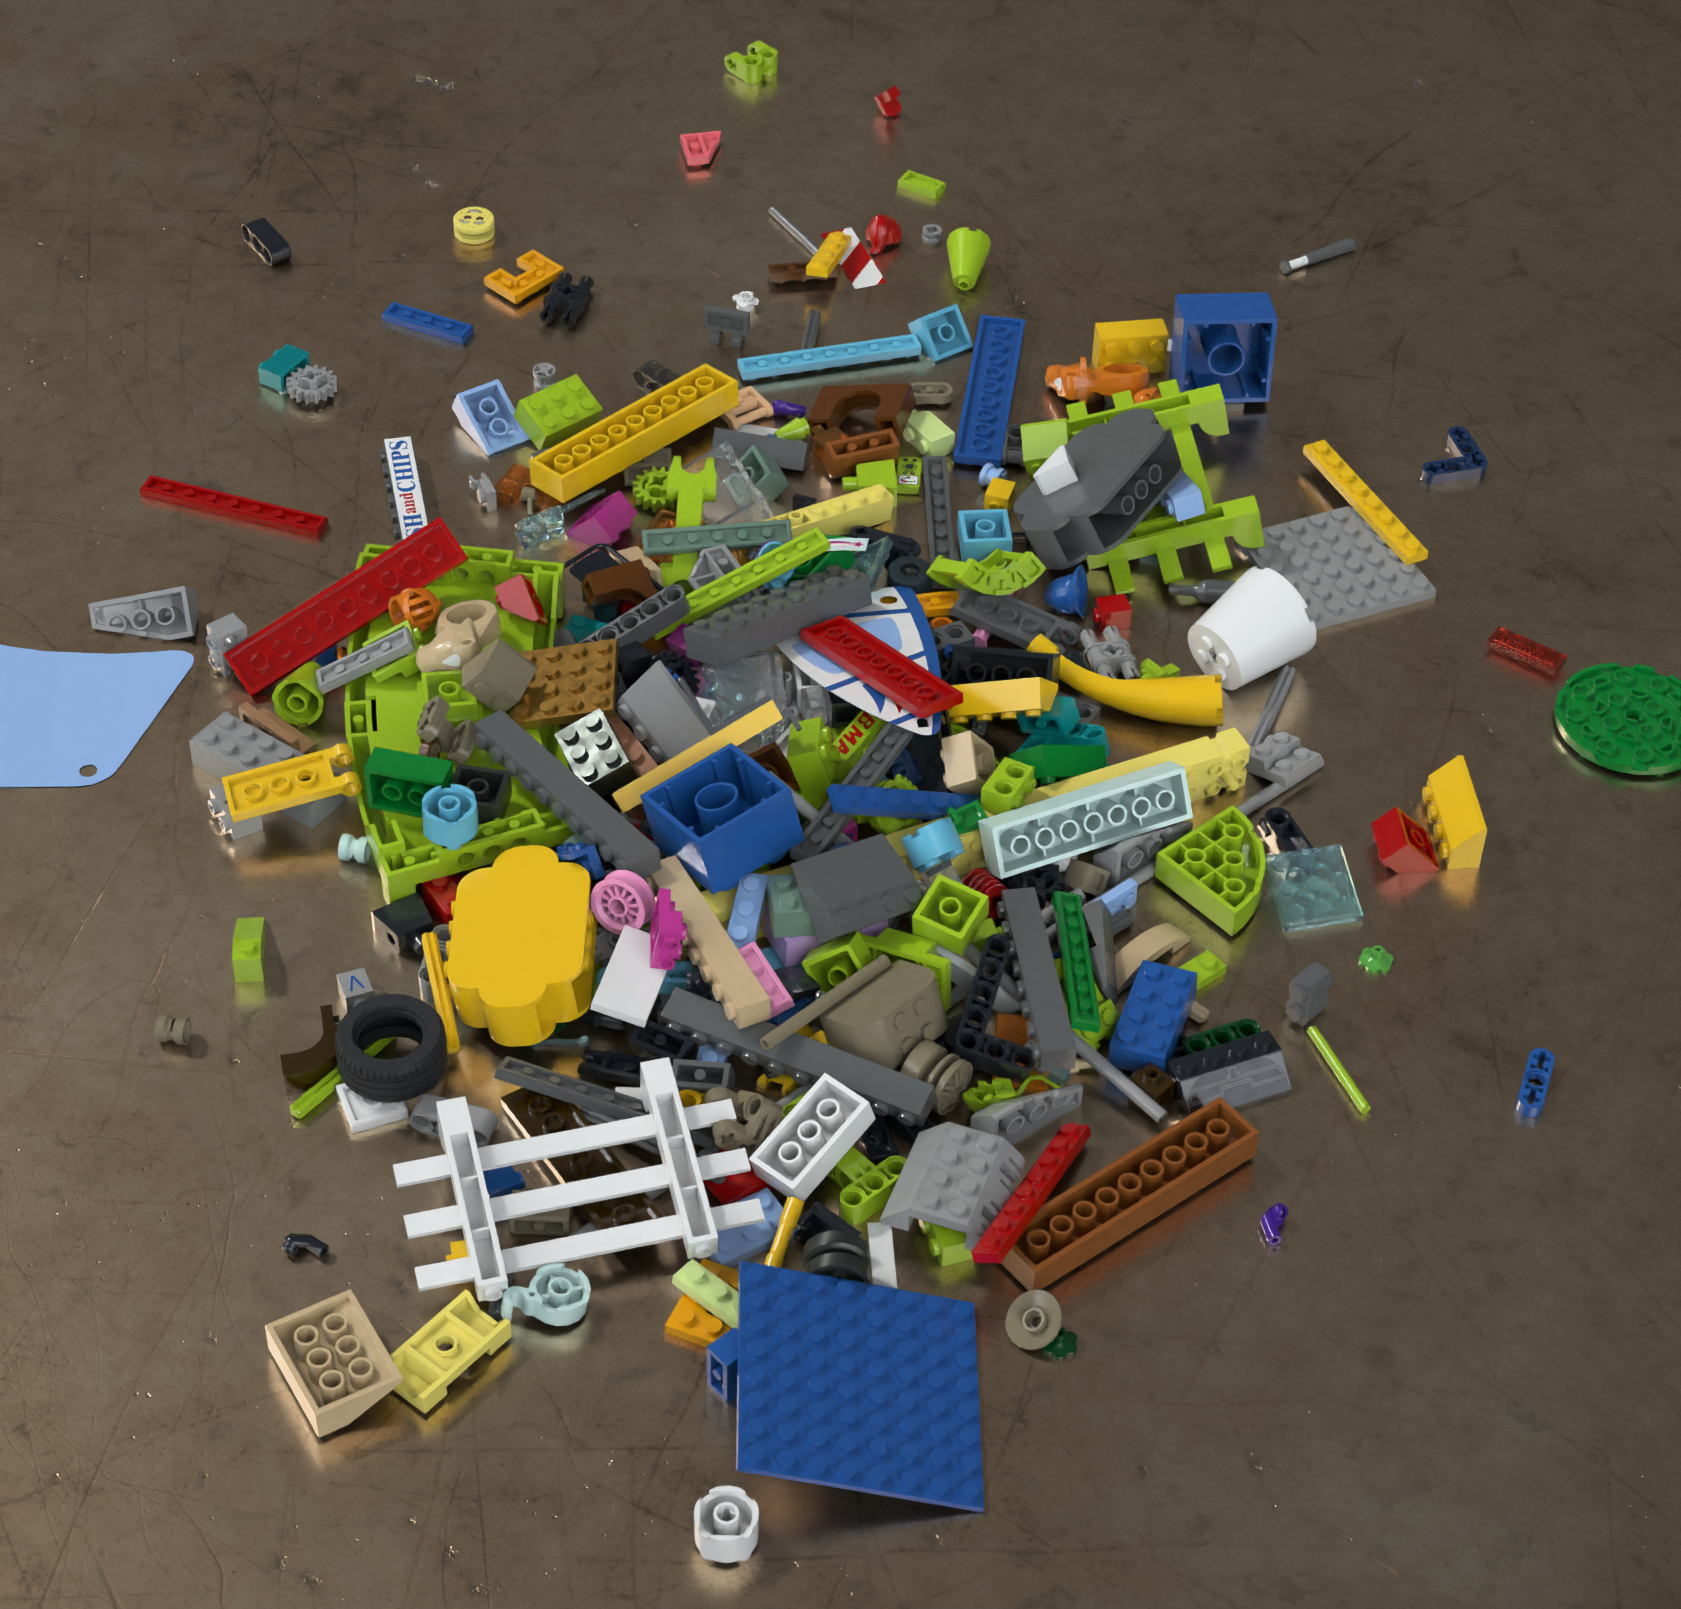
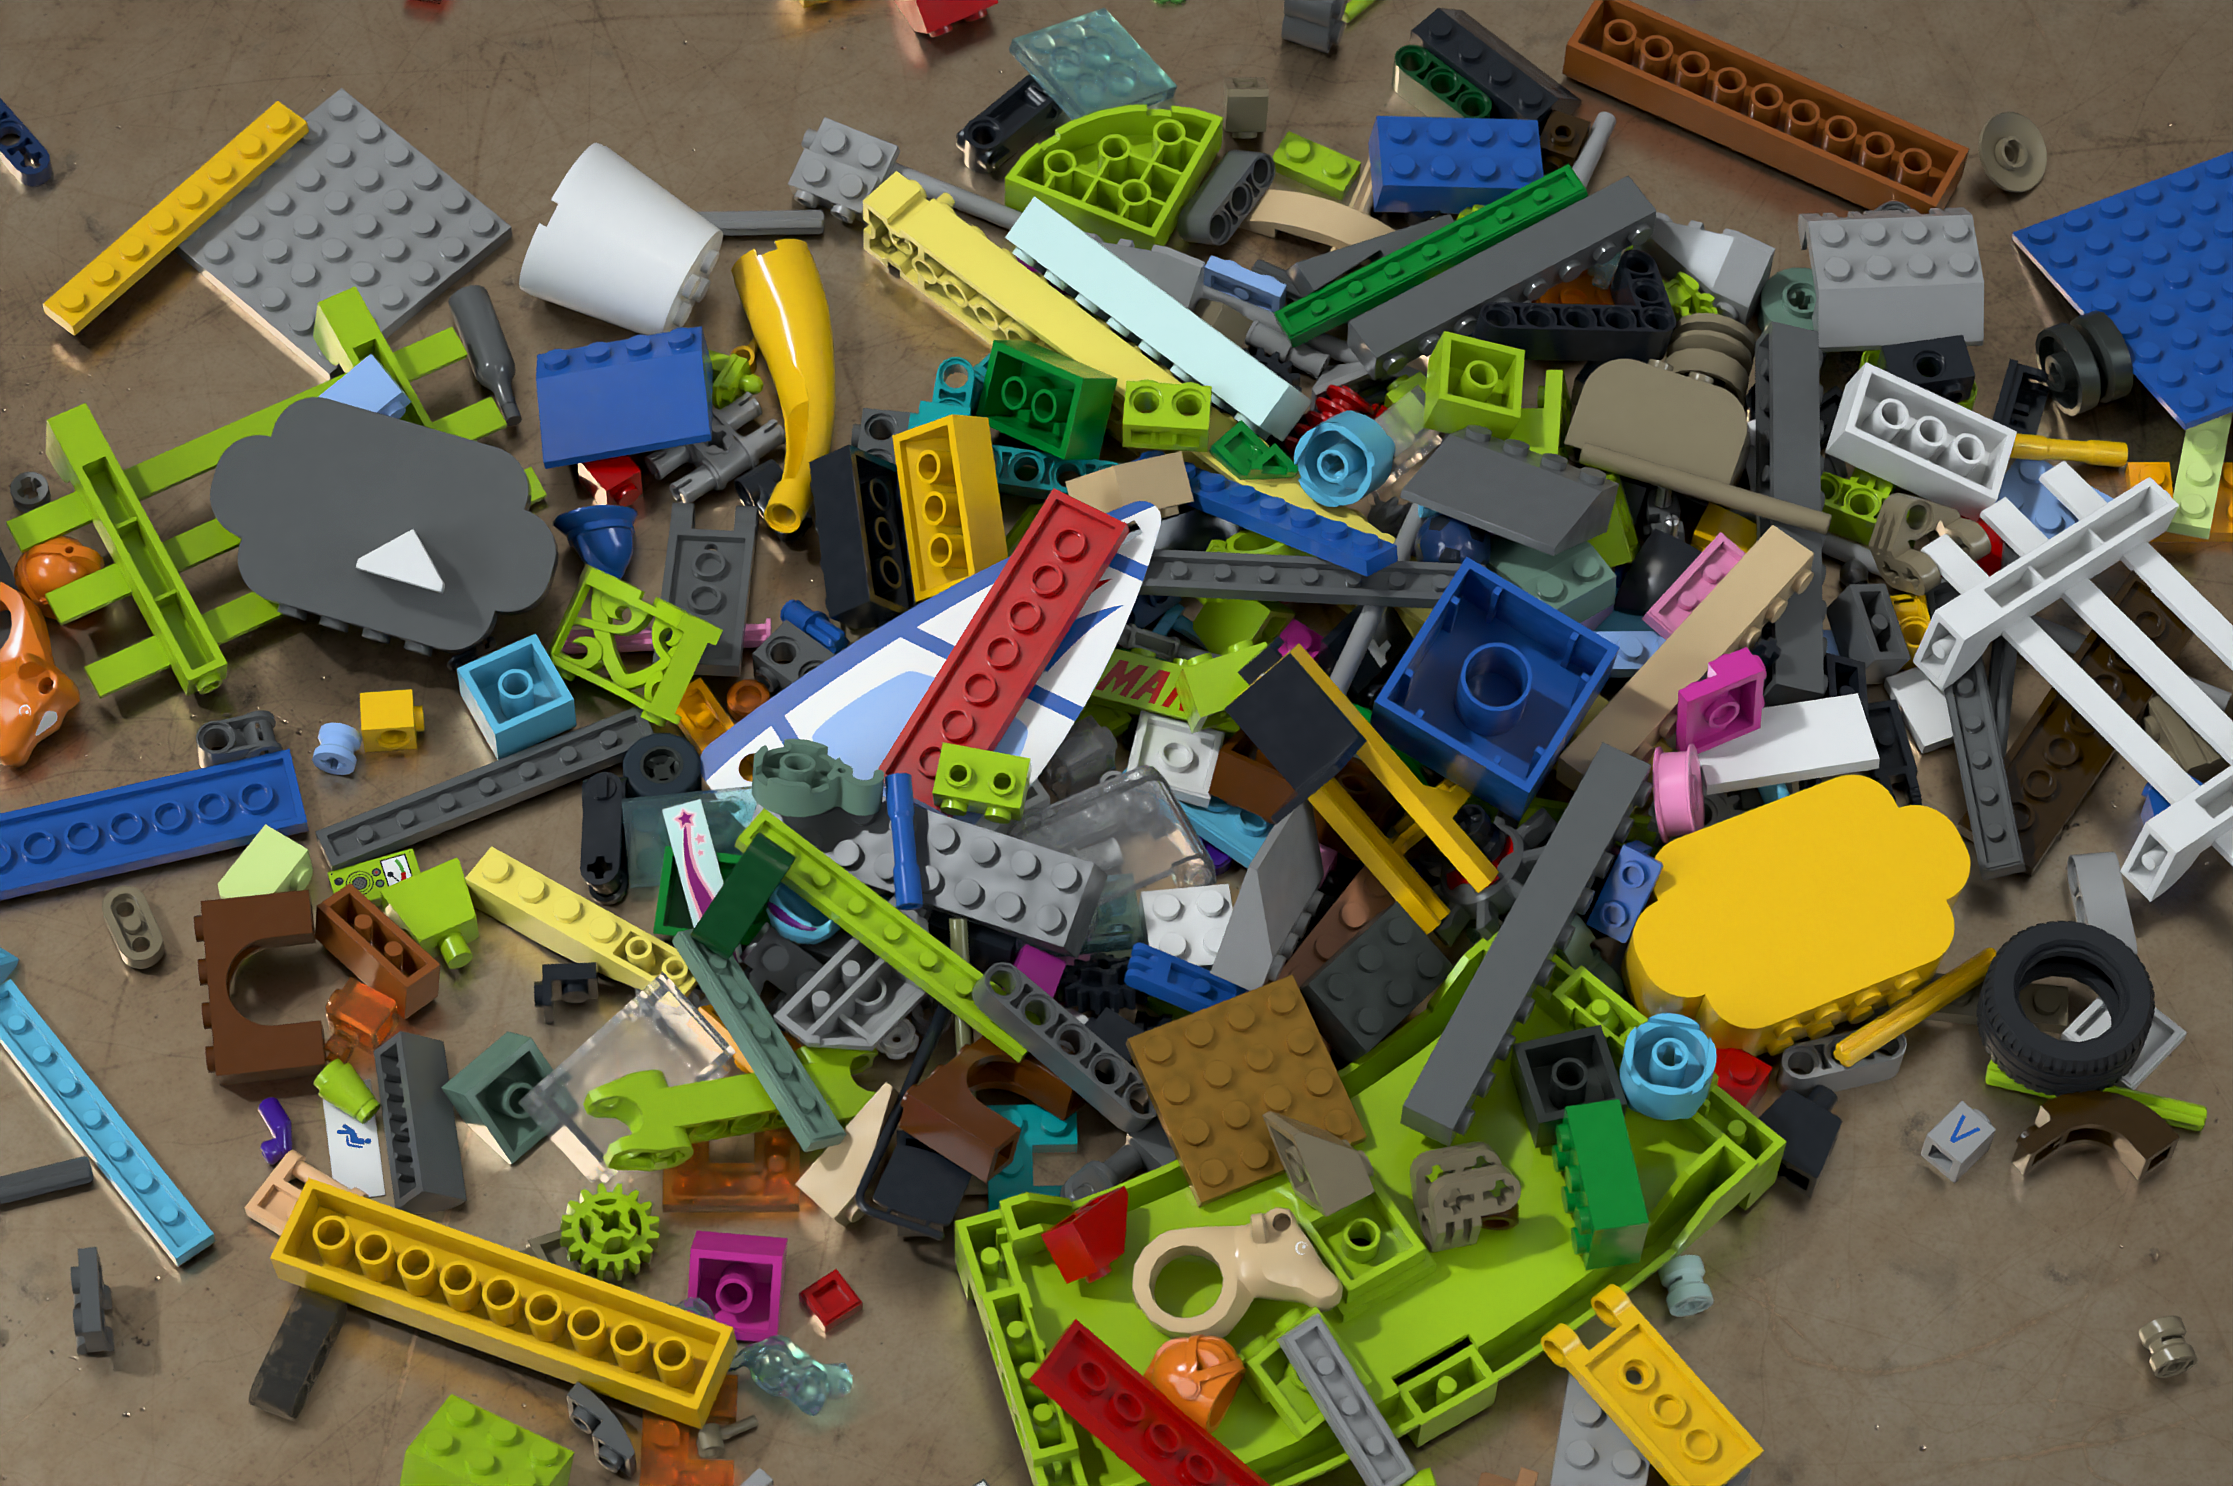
camera: 115 degrees left, 15 degrees up
lime slope [232,917,265,983] -> none
white sticker [867,1222,897,1289] -> none
red plate [971,1123,1091,1263] -> none
lime slope [1020,418,1073,480] -> none
none -> blue slope [536,326,713,469]
none -> dark green beam [690,832,797,961]
none -> sand green piece [751,739,884,817]
none -> red tile [799,1269,863,1333]
none -> blue piece [885,773,923,910]
none -> lime brick [932,742,1032,824]
none -> dark grey beam [1177,150,1275,246]
none -> dark tan slope [1223,77,1269,139]
none -> black brick [1877,335,1976,404]

